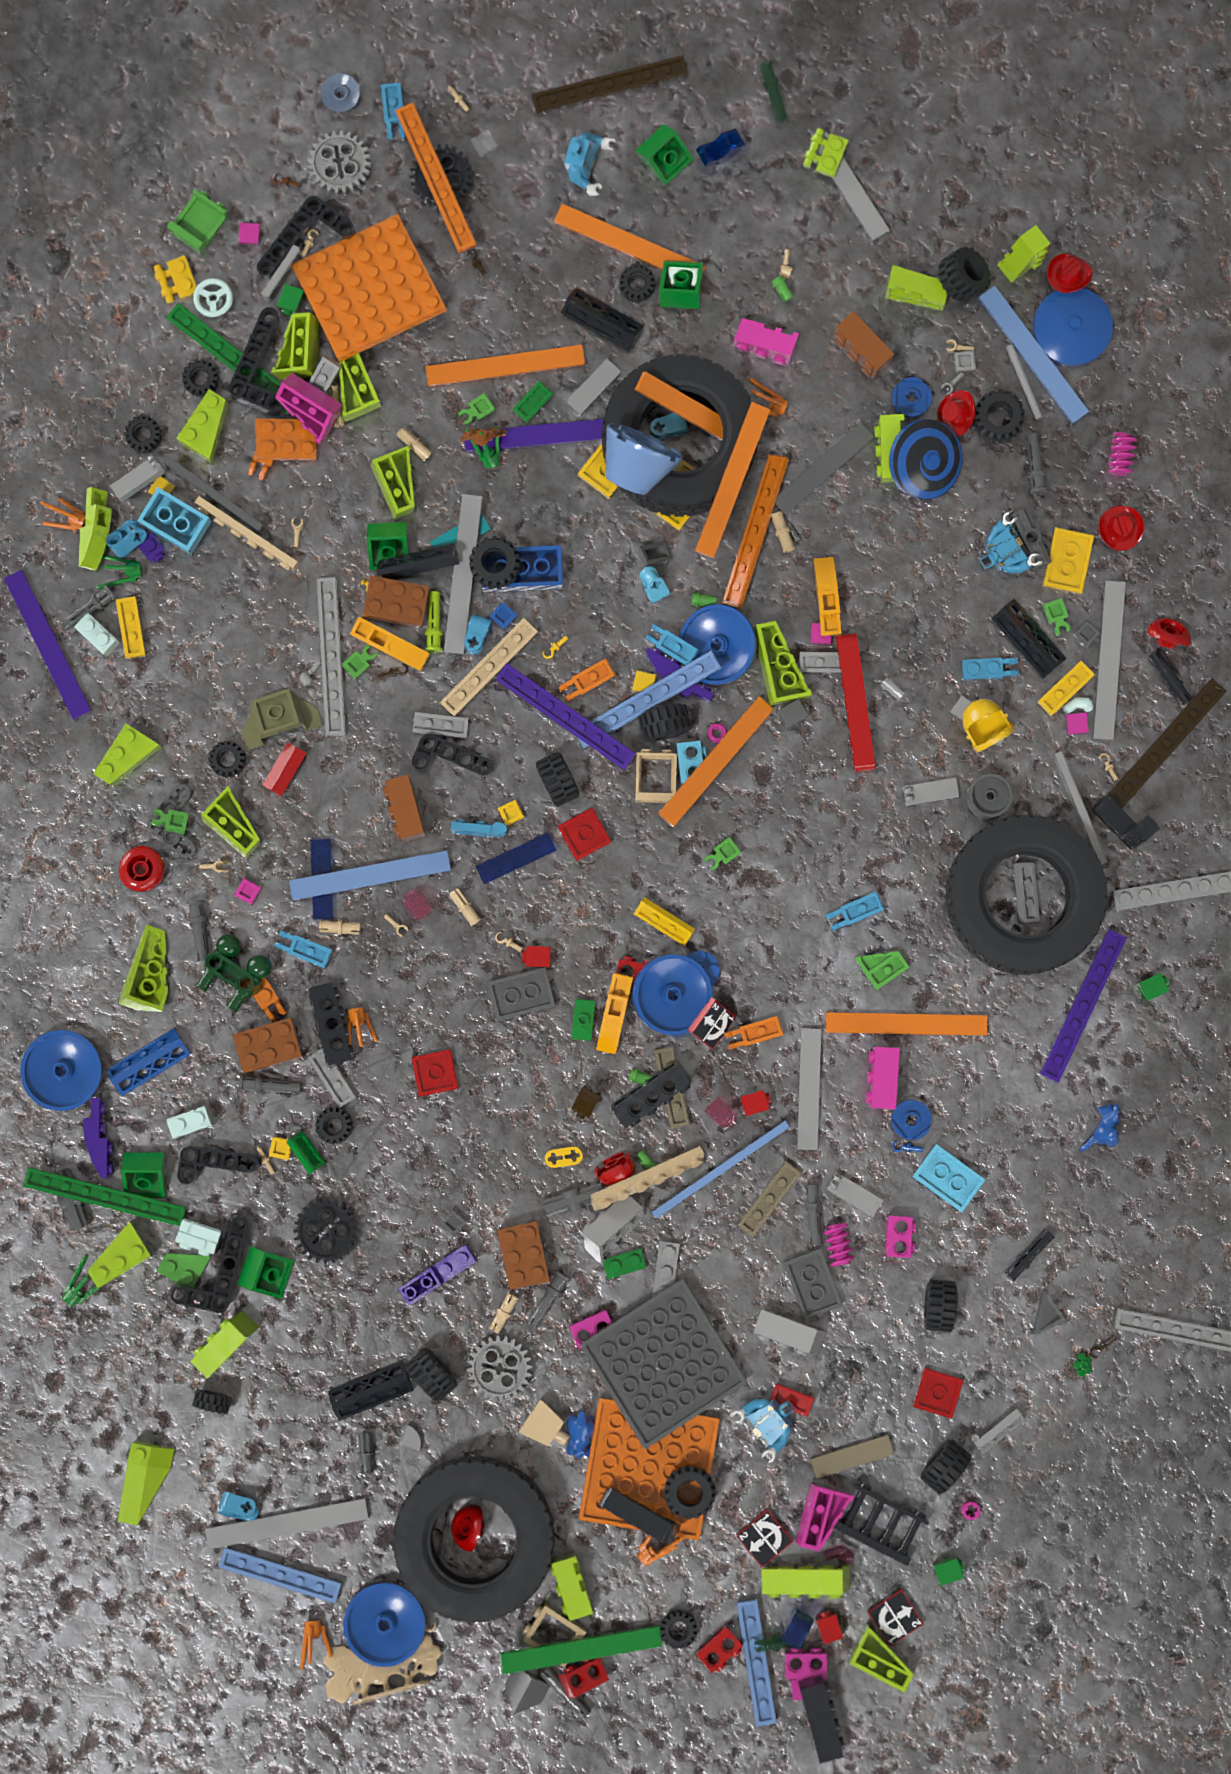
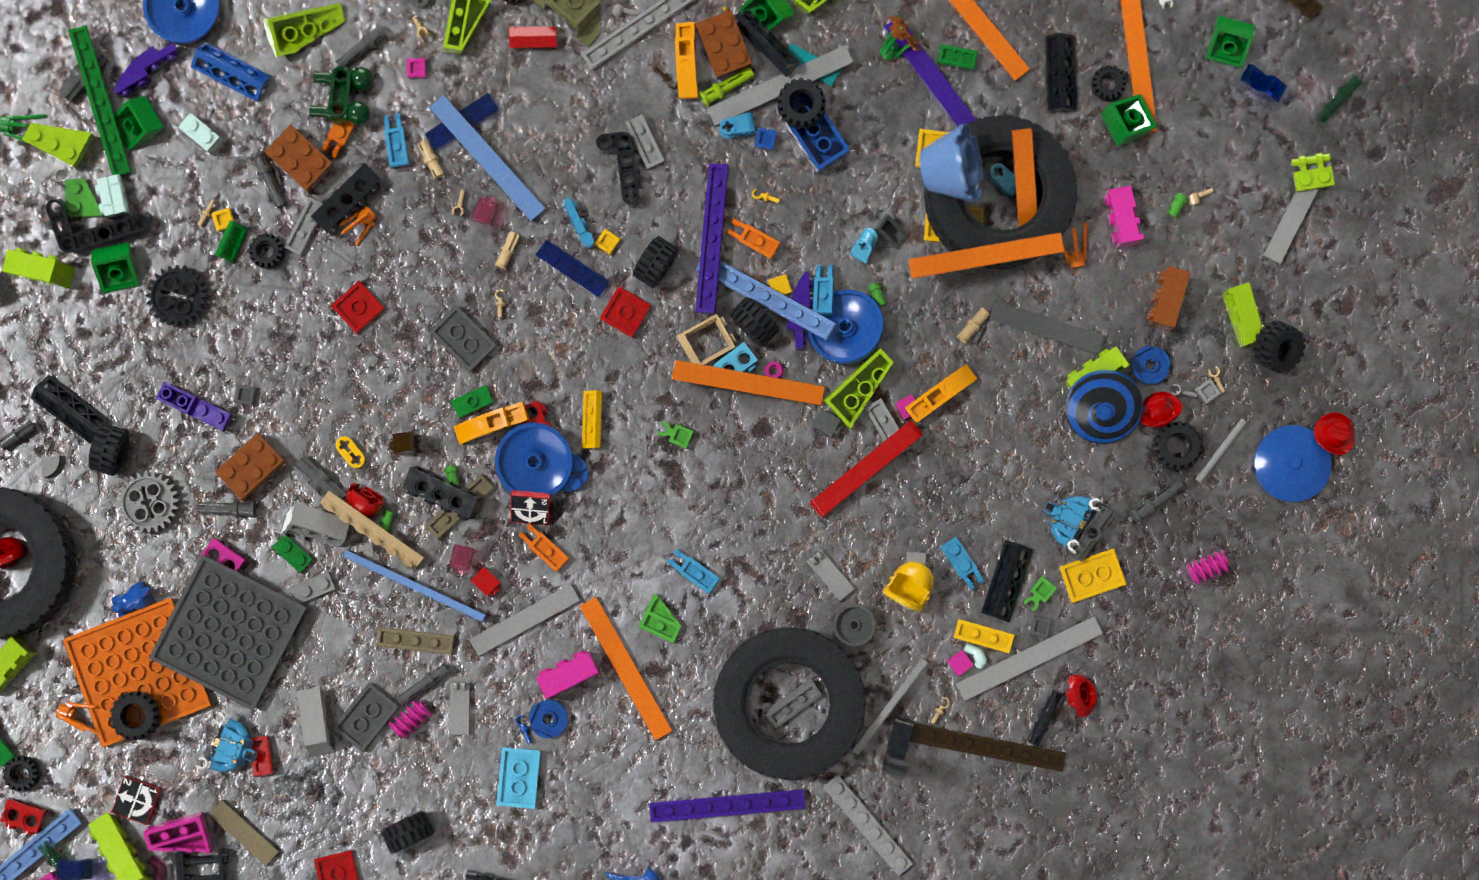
camera: 60 degrees right, 0 degrees up
black beam [177,1146,261,1184] -> none
bright green plate [341,644,378,680] -> none
dark orange brick [382,774,426,842] -> none
tan plate [440,618,538,717] -> none
bright green plate [458,393,495,426] -> none
tan pin [489,1292,519,1334] -> none
tan torso [519,1398,570,1446] -> none
red brick [522,946,551,968] -> none
light grey tile [566,359,621,416] -> none
black beam [598,1486,681,1544] -> none
orange tile [722,454,789,609] -> none
light grey pin [880,676,906,700] -> none
dark pink brick [885,1215,916,1258] -> none
medium blue tile [978,286,1089,424] -> none
lime wedge [997,225,1051,283] -> none
red hat [1099,506,1144,551] -> none
green brick [1136,973,1170,1002] -> none

